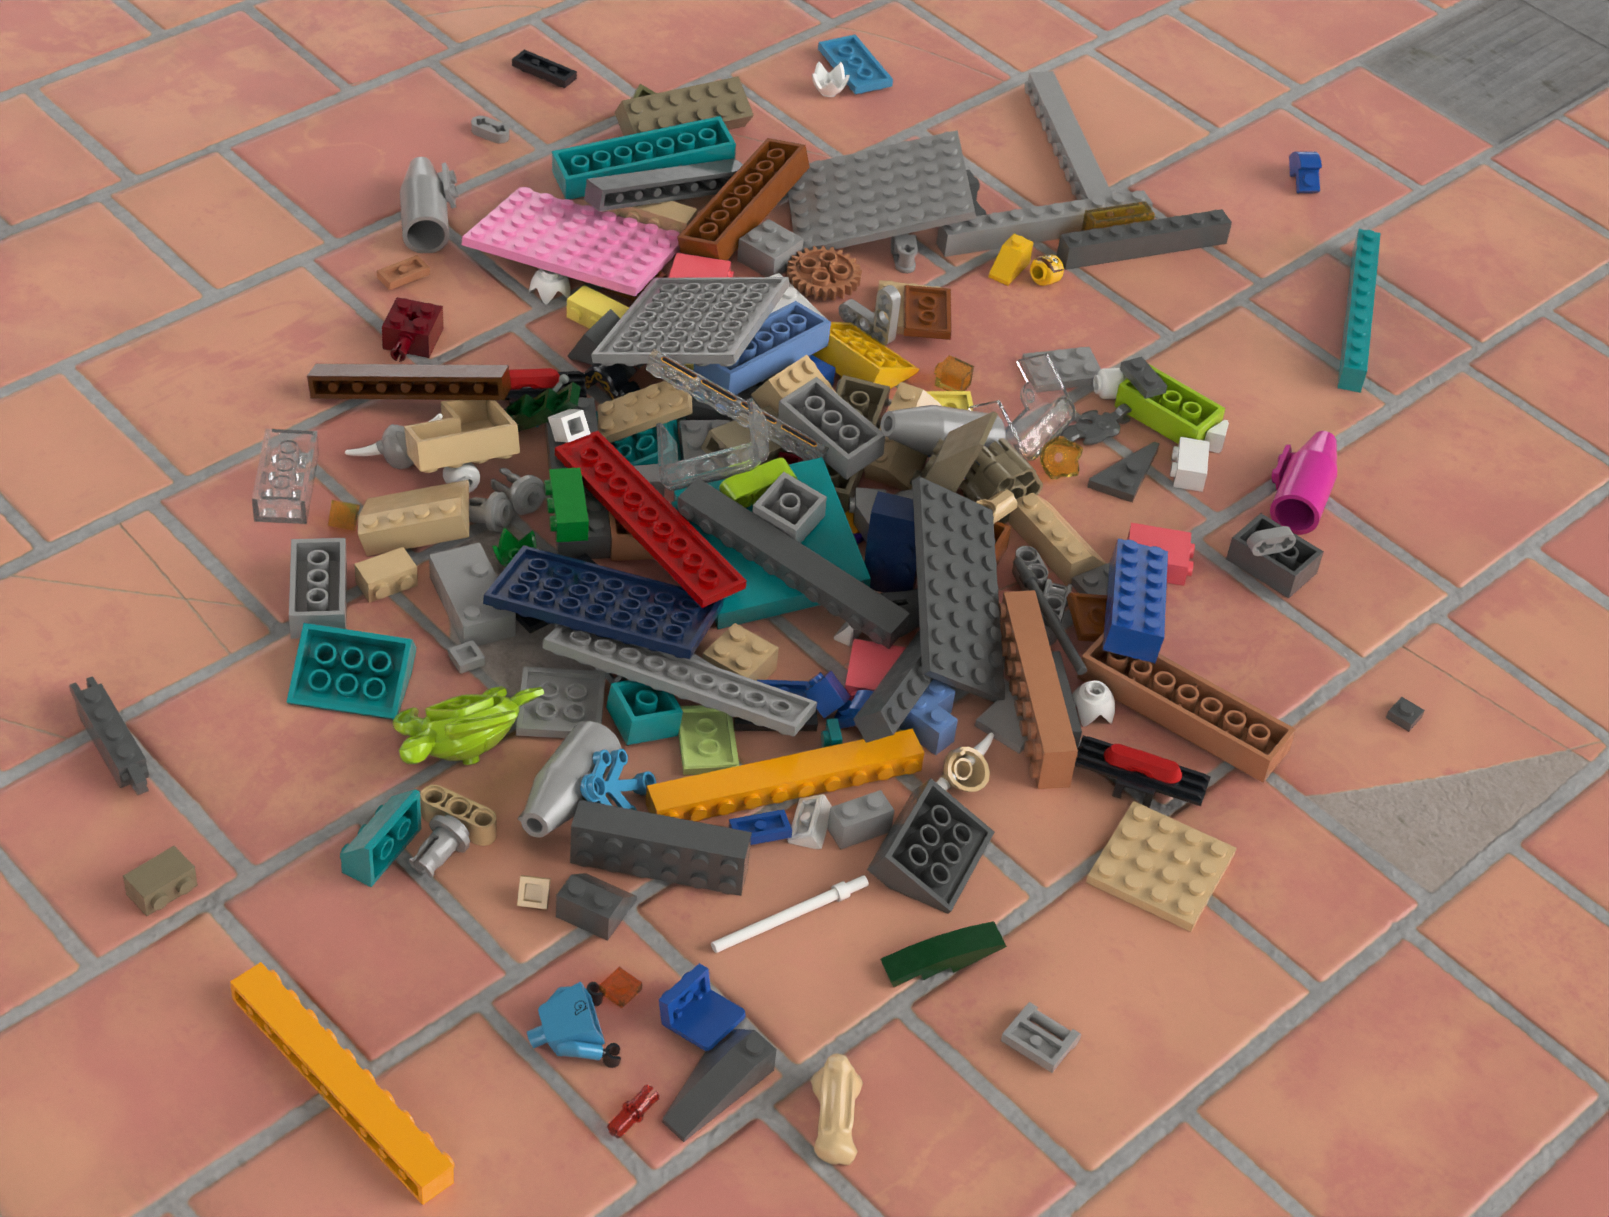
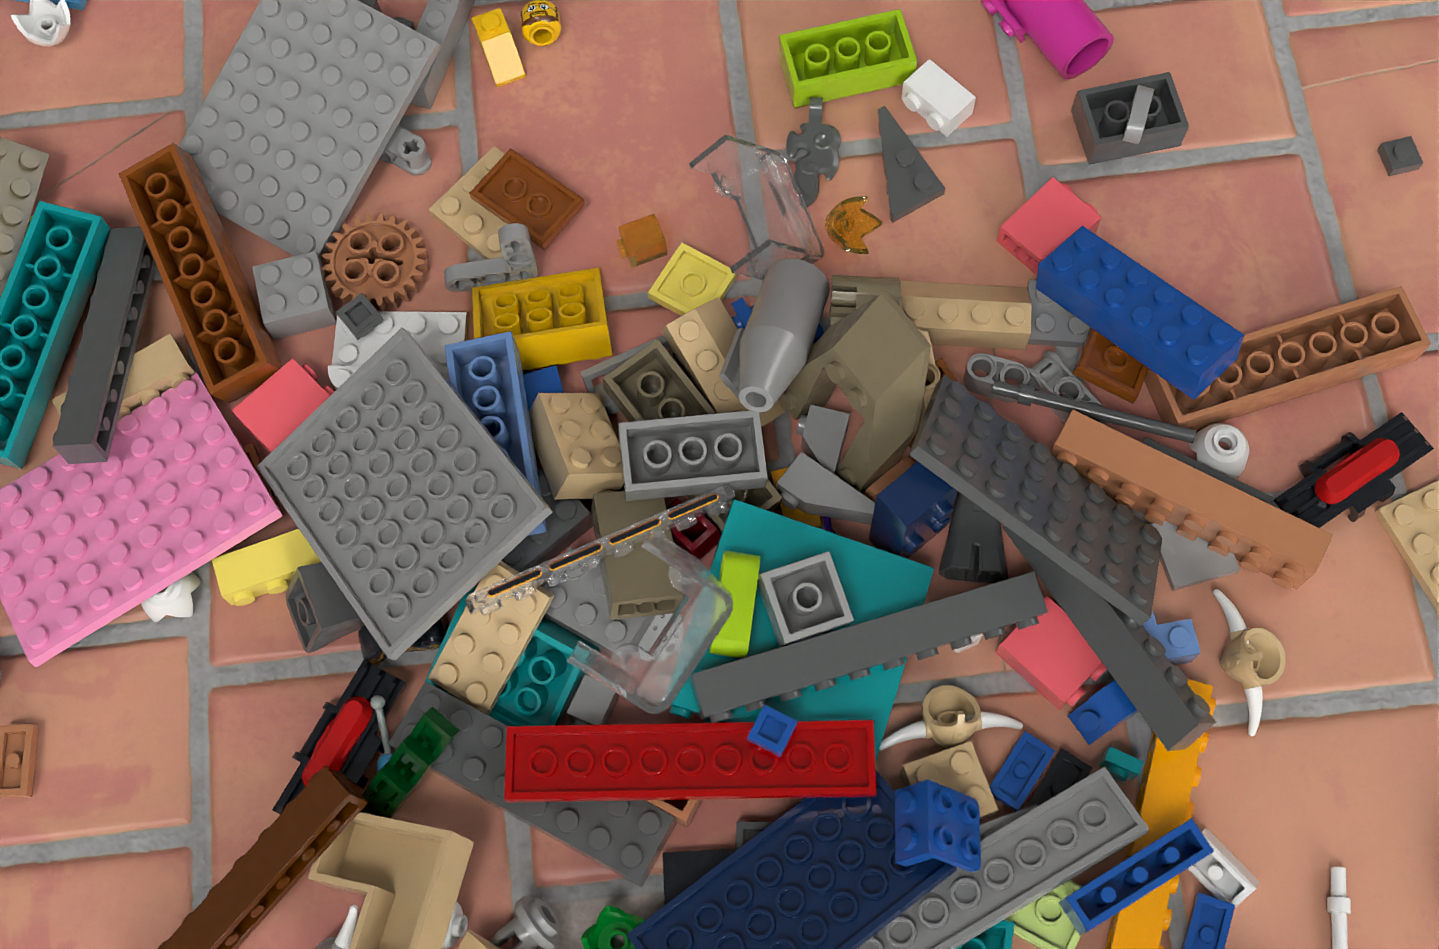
camera: 45 degrees left, 25 degrees up
dark red brick [382,297,444,362] -> none
light grey piece [491,468,549,515] -> none
green brick [544,468,589,542] -> none
white brick [548,409,590,442] -> none
blue brick [804,671,851,718] -> none
light grey brick [828,790,894,849] -> none
dark grey slope [867,778,995,914] -> none
light grey plate [1022,347,1101,392] -> none
white head [1093,368,1127,399] -> none
dark grey plate [1120,356,1167,399] -> none
white slope [1205,420,1229,454] -> none
none -> dark grey plate [336,293,384,340]
none -> blue plate [747,705,798,757]
none -> tan helmet [880,685,1023,750]
none -> blue bracket [895,779,981,872]
none -> blue brick [1058,819,1214,935]

